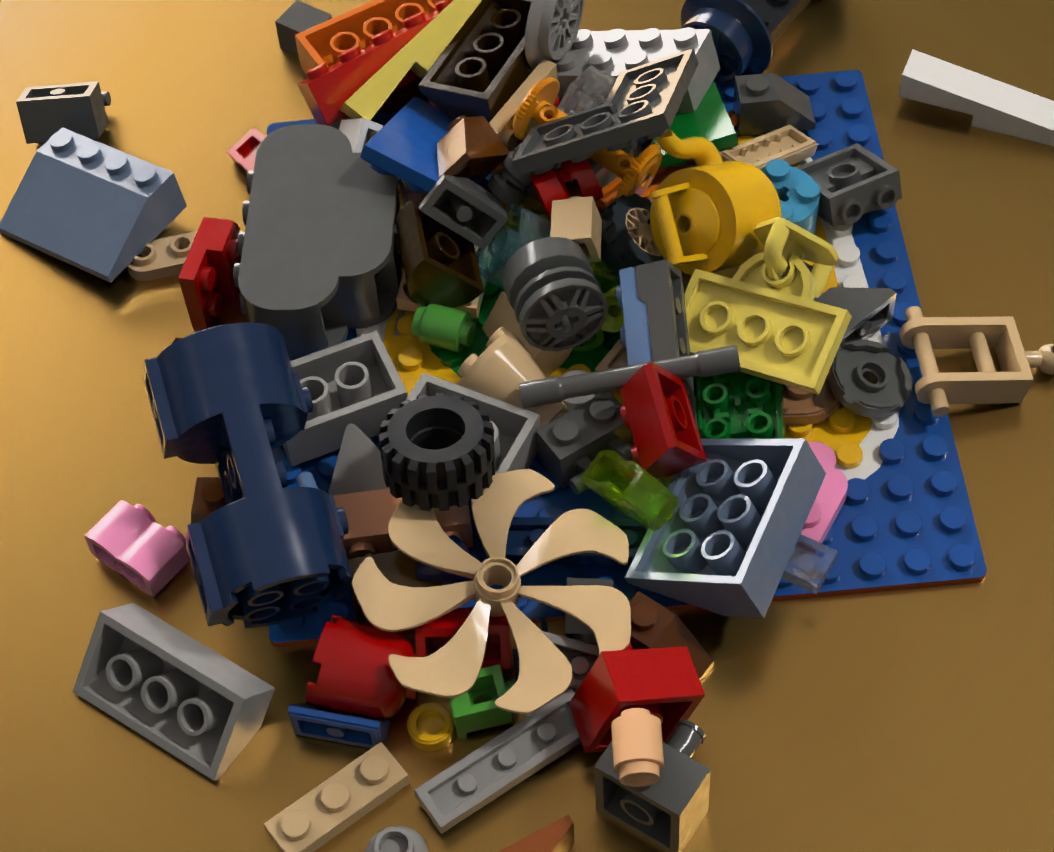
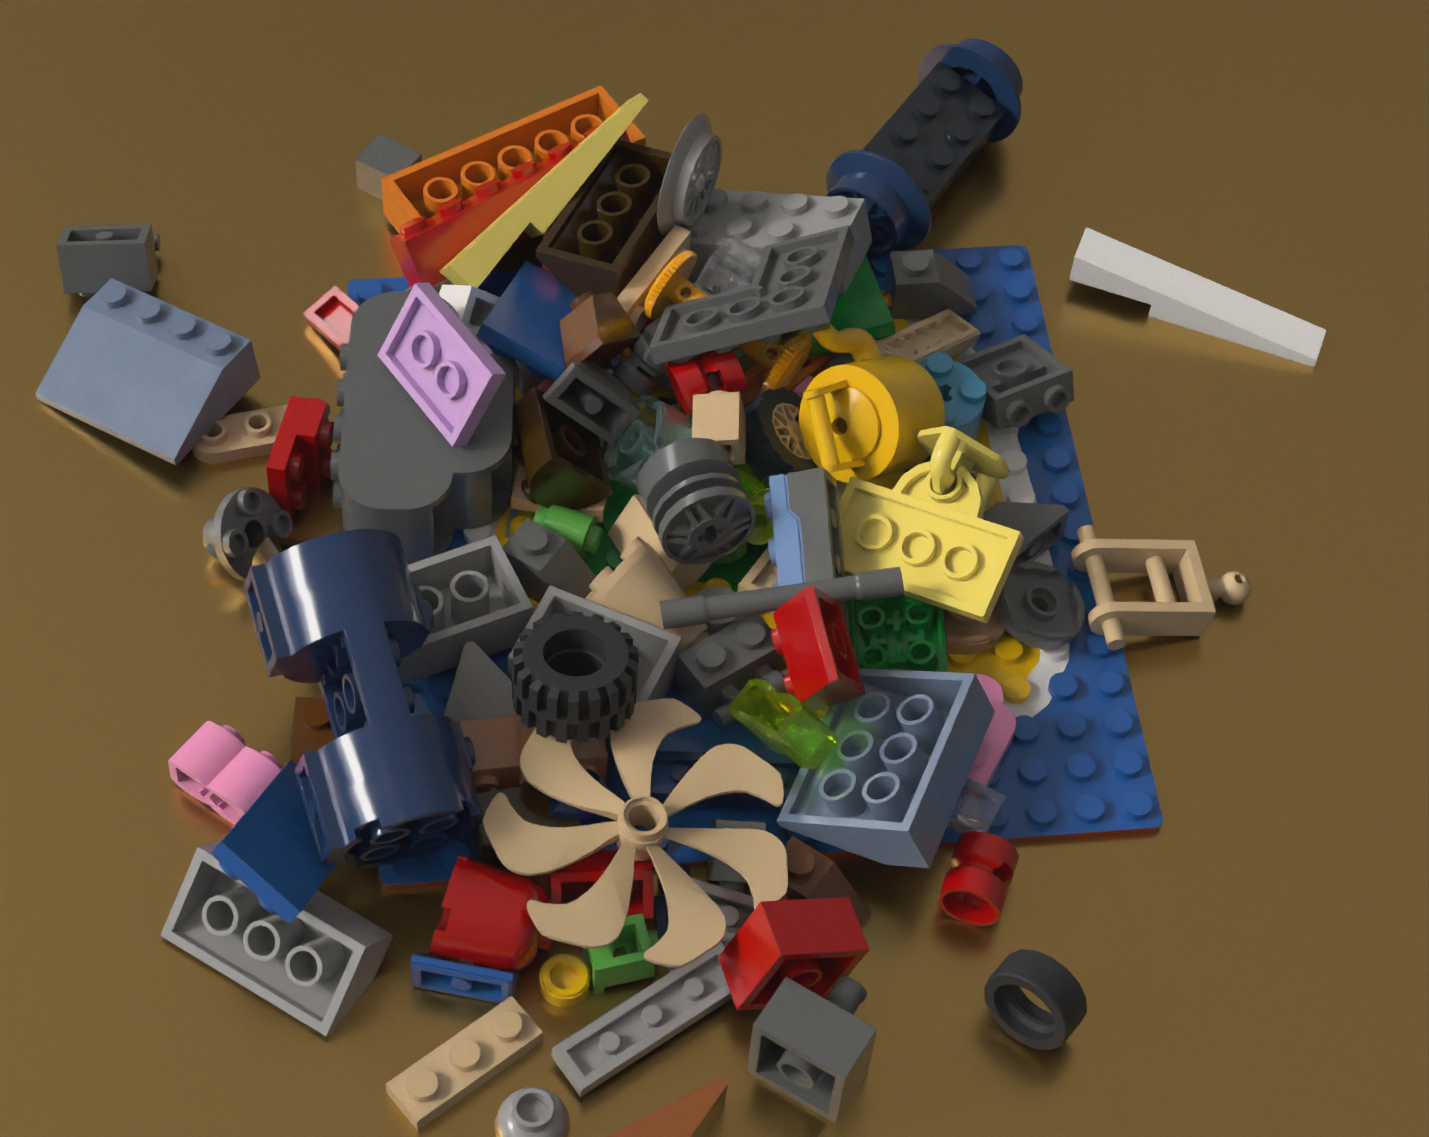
camera: 10 degrees left, 0 degrees up
light nougat brick [611,708,664,787] -> none
none -> flat silver plate [203,487,293,581]
none -> blue tile [211,760,336,923]
none -> lavender plate [377,283,506,447]
none -> dark grey slope [502,518,596,603]
none -> red wheel [938,831,1019,926]
none -> black tyre [984,949,1087,1050]

